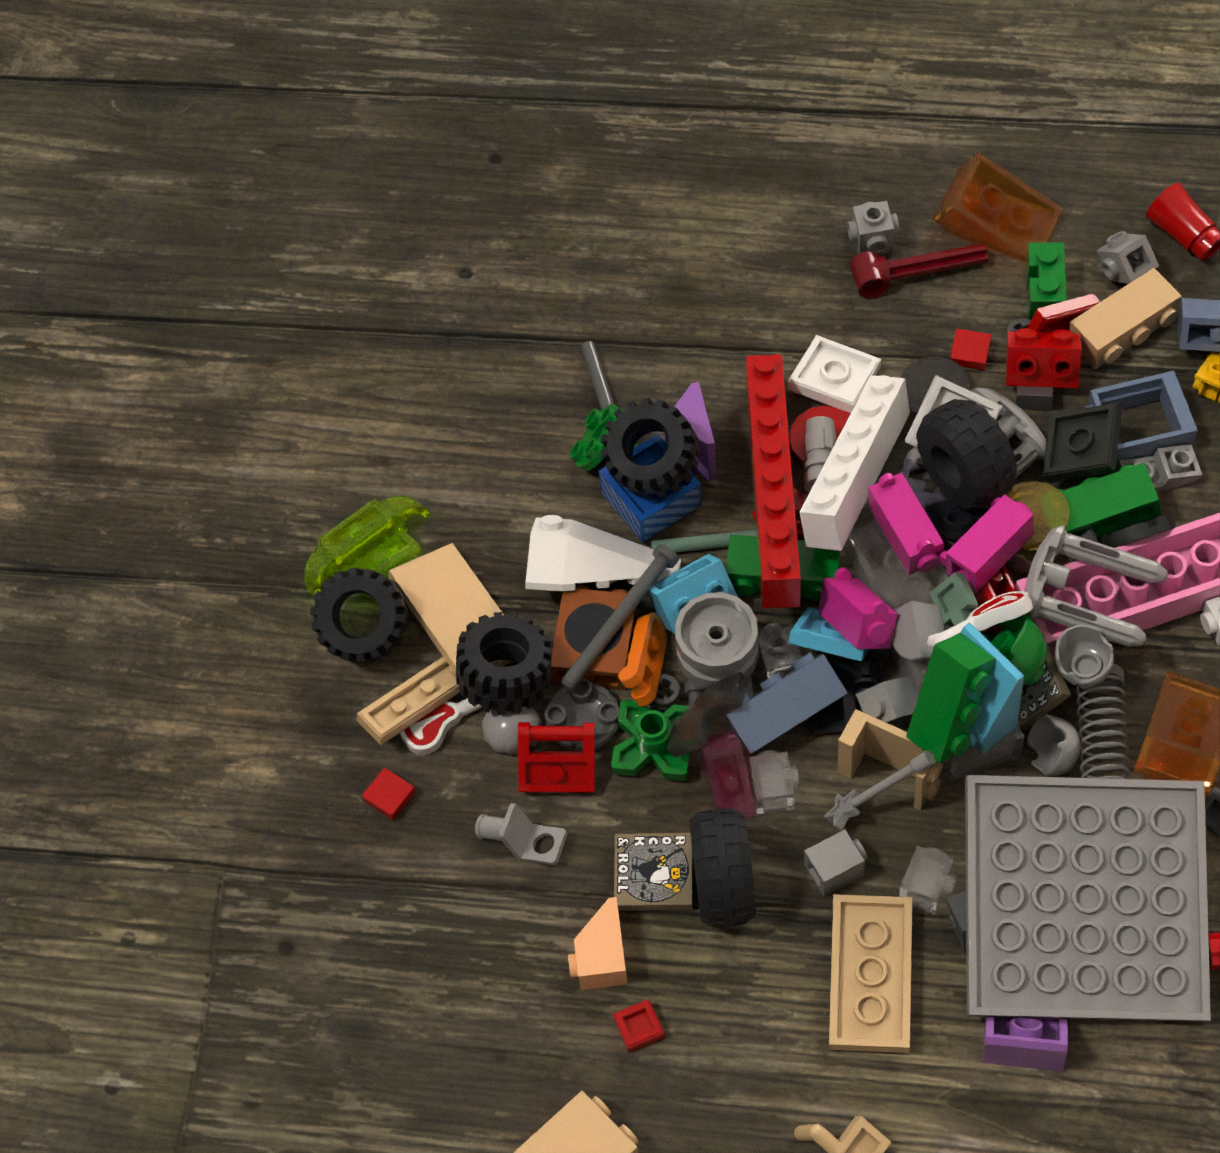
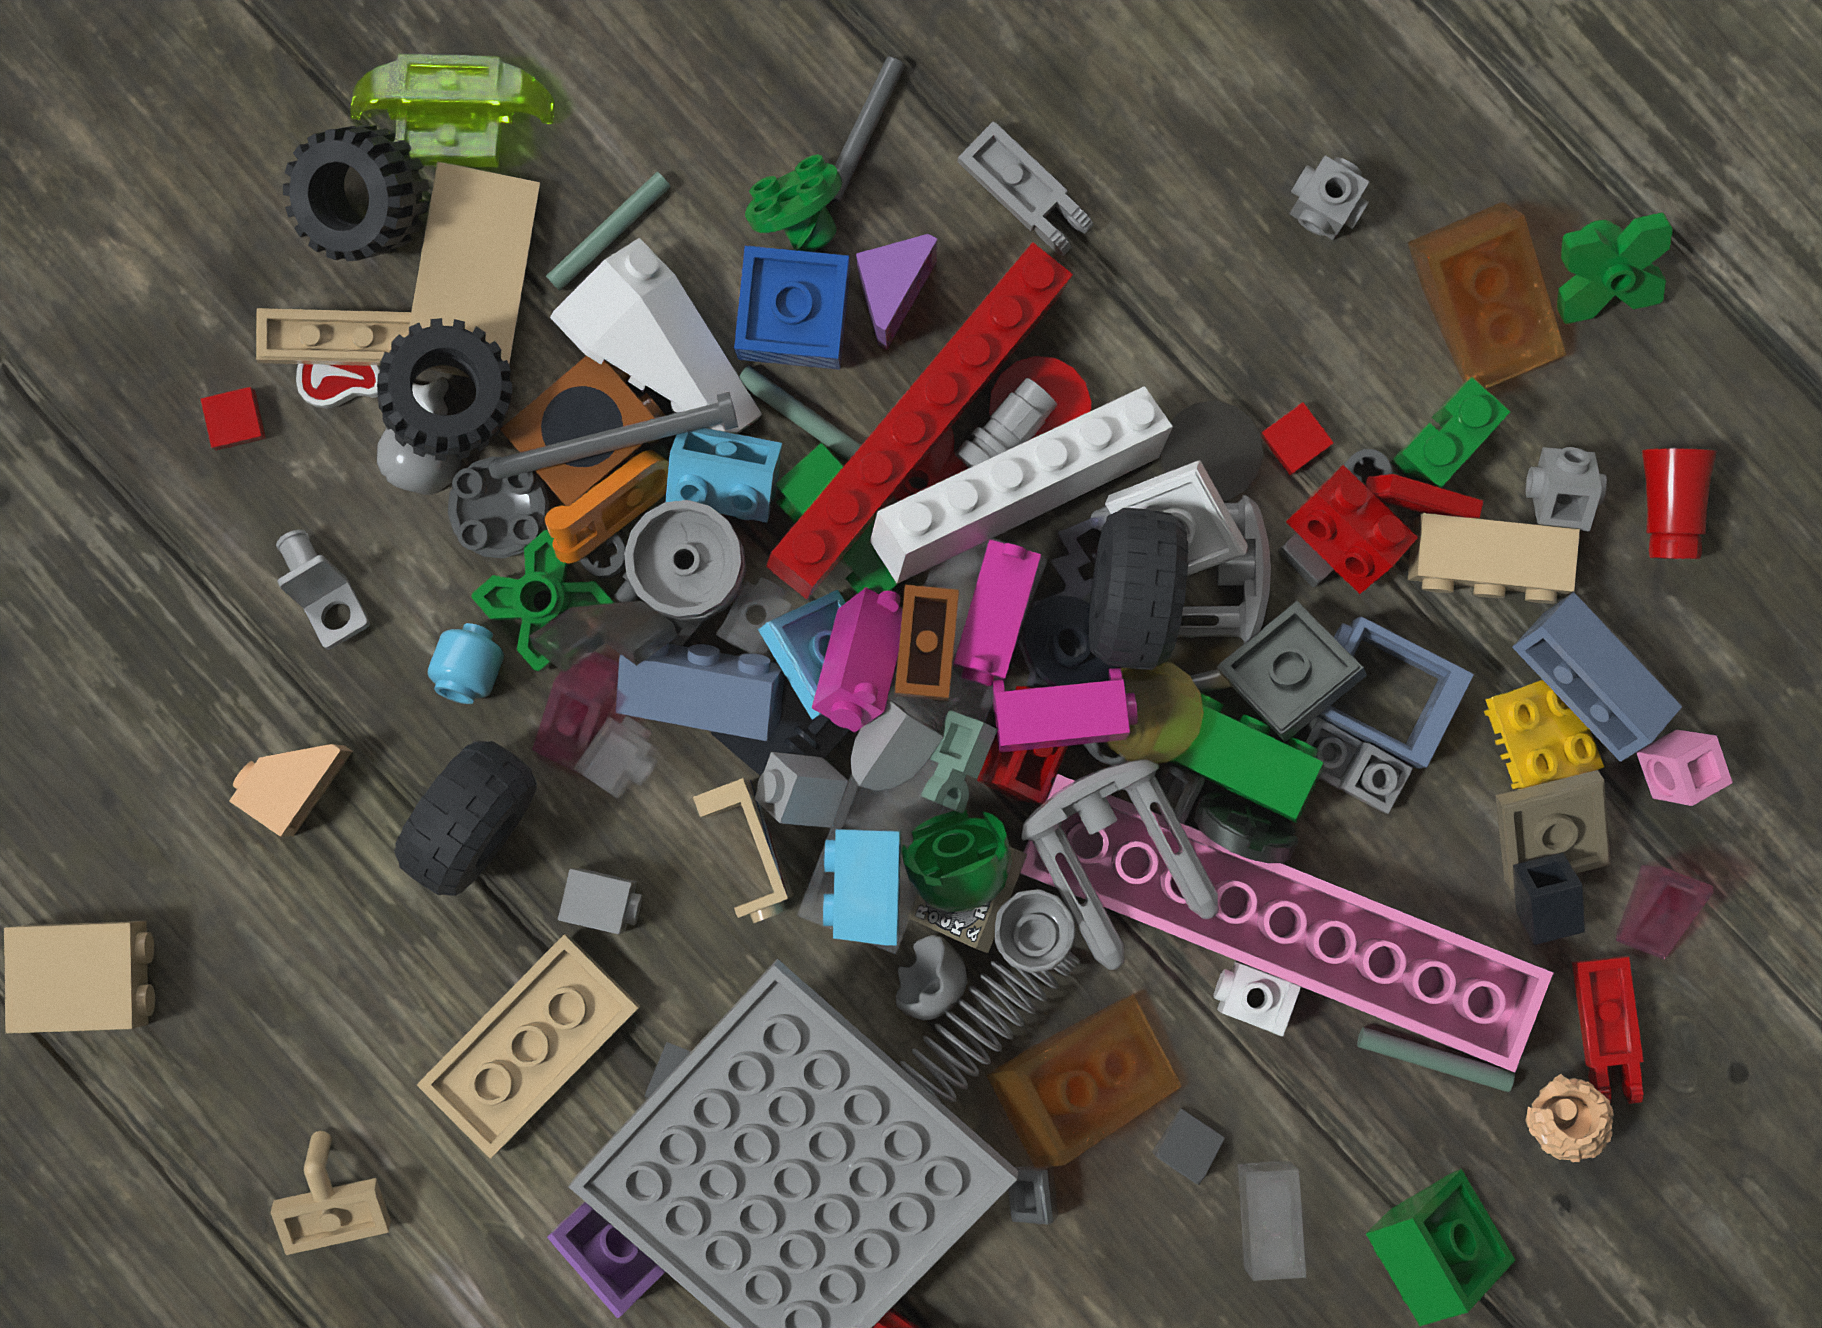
camera: 40 degrees right, 25 degrees up
red plate [518,722,595,792] -> none
black tyre [601,398,700,499] -> none
red tile [612,999,665,1053] -> none
tile [614,833,693,911] -> none
white tile [787,335,882,413] -> none
light grey piece [824,750,936,831] -> none
dark red axle [849,244,988,299] -> none
clear brick [899,846,958,915] -> none
green brick [906,633,996,763] -> none
white piece [927,591,1033,649] -> none
none -> medium azure head [428,623,504,704]
none -> sand green piece [546,172,671,291]
none -> dark orange brick [895,585,959,701]
none -> light grey hinge [958,121,1093,256]
none -> green plant [1557,213,1673,324]

